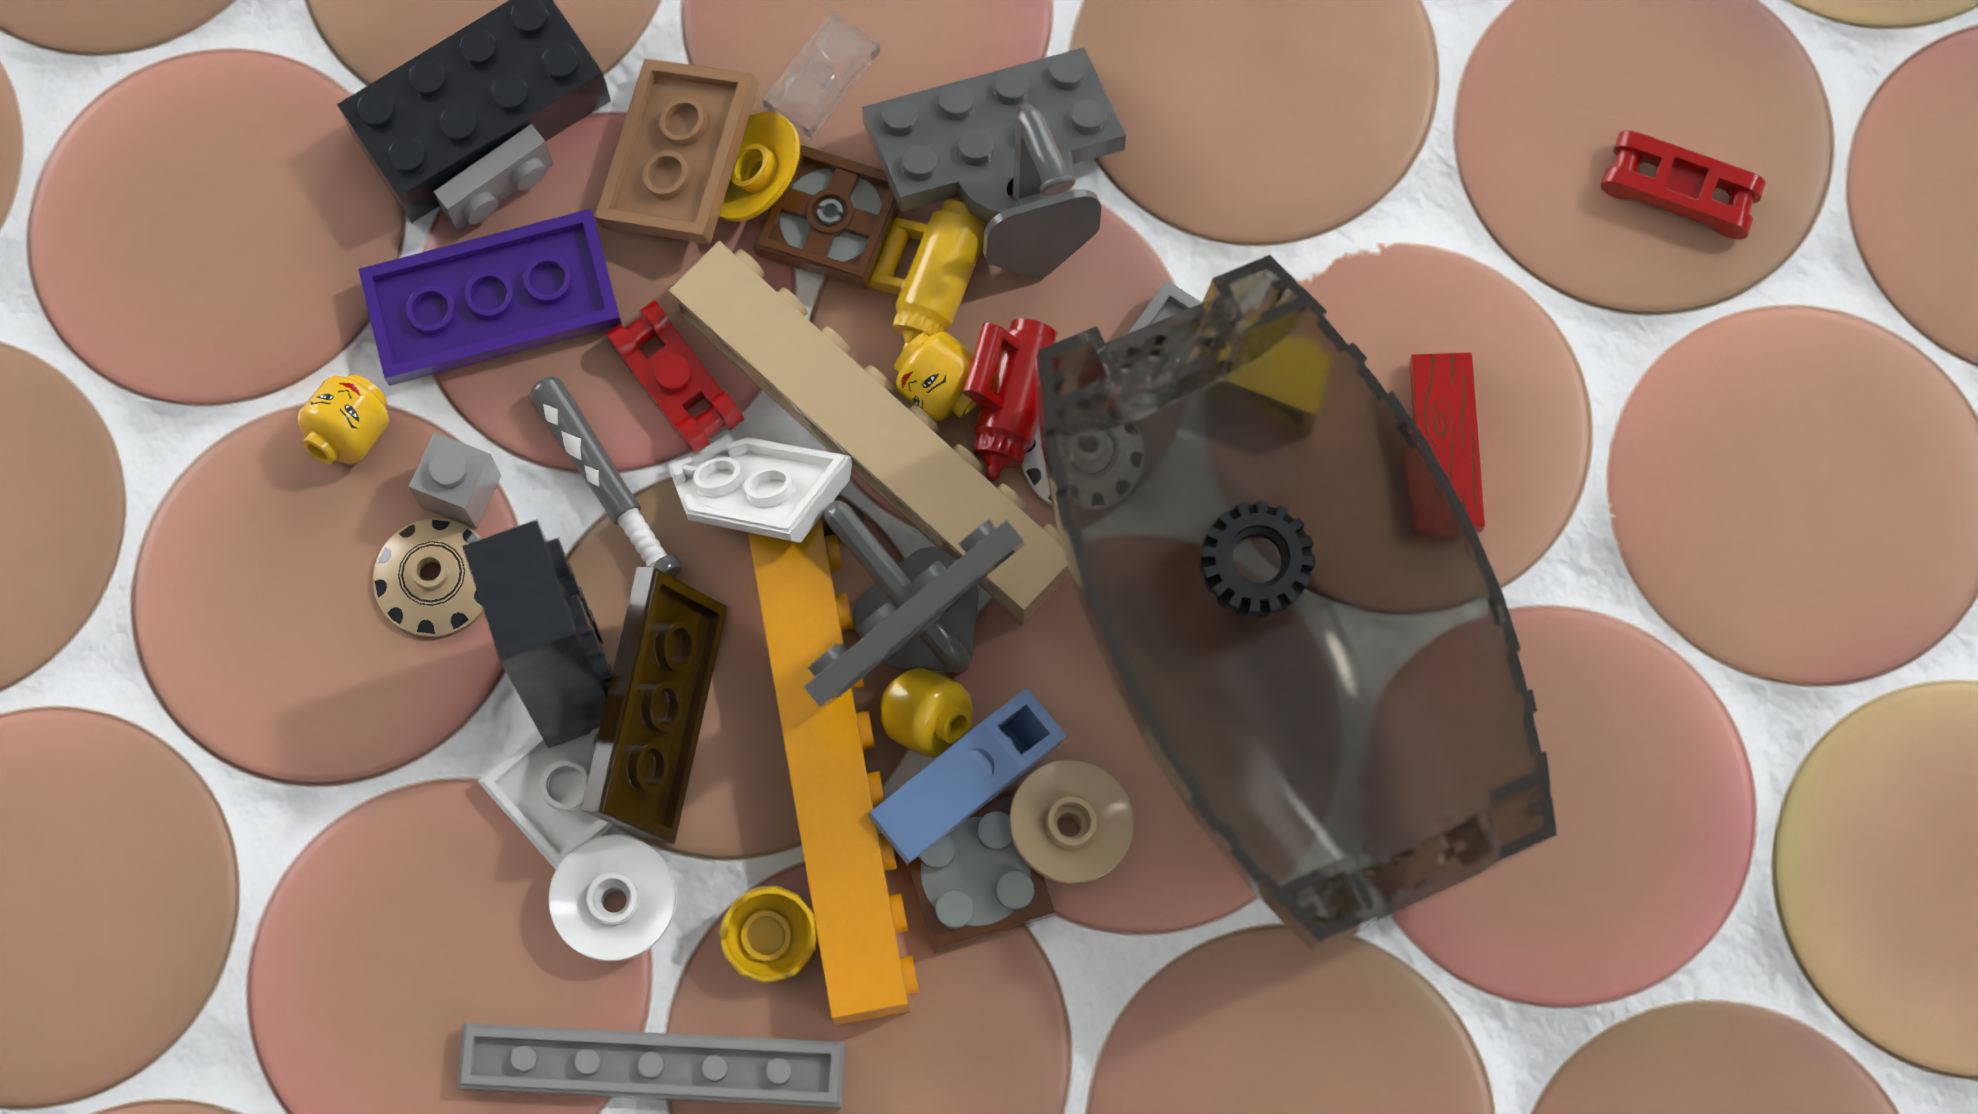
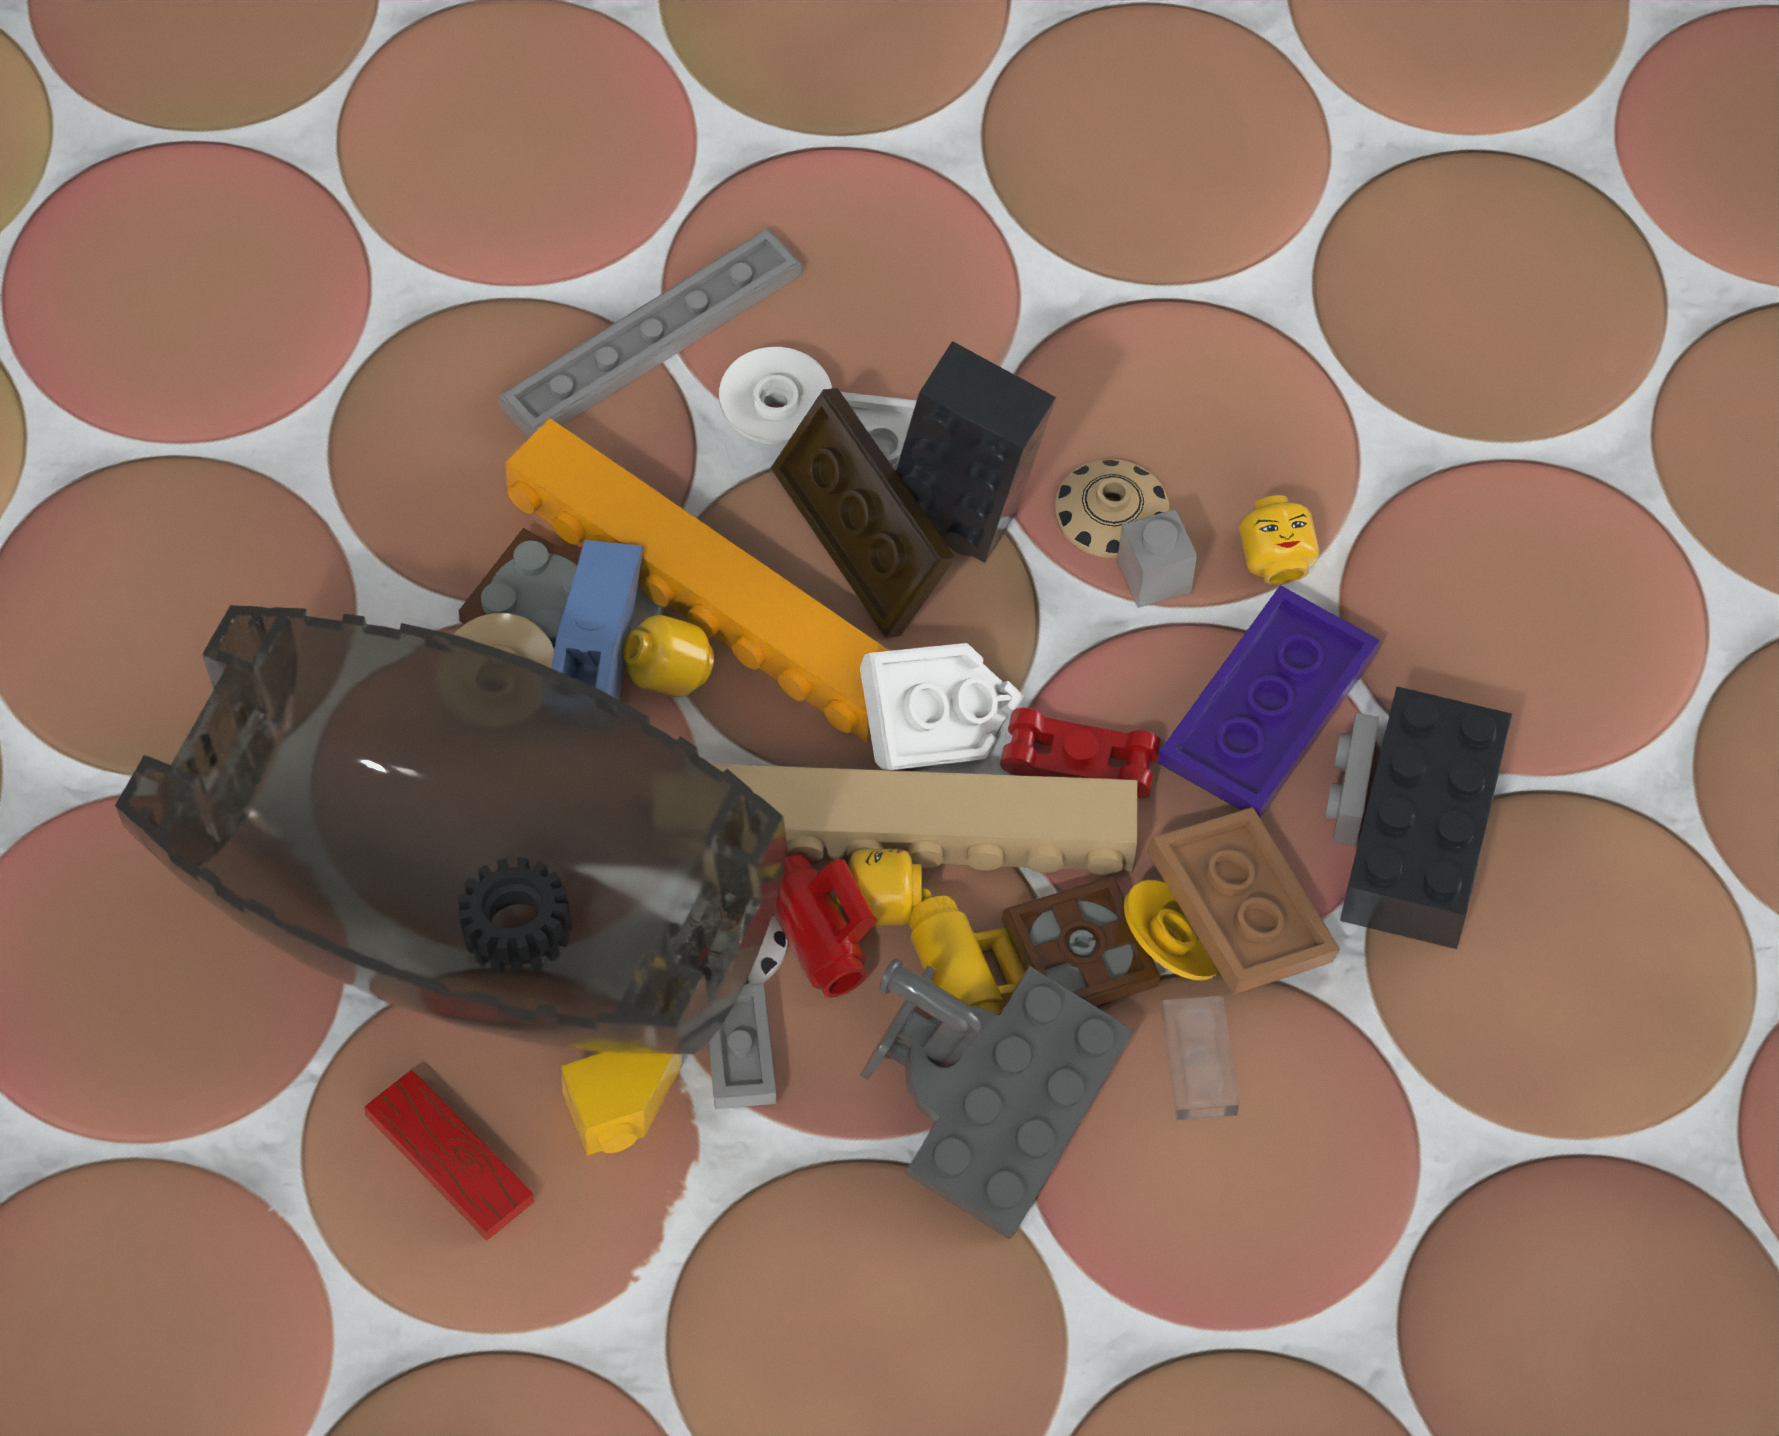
camera: 135 degrees right, 15 degrees down
dark grey piece [529,377,682,578] -> none
yellow hair [720,886,818,983] -> none
dark grey plate [804,501,1025,707] -> none

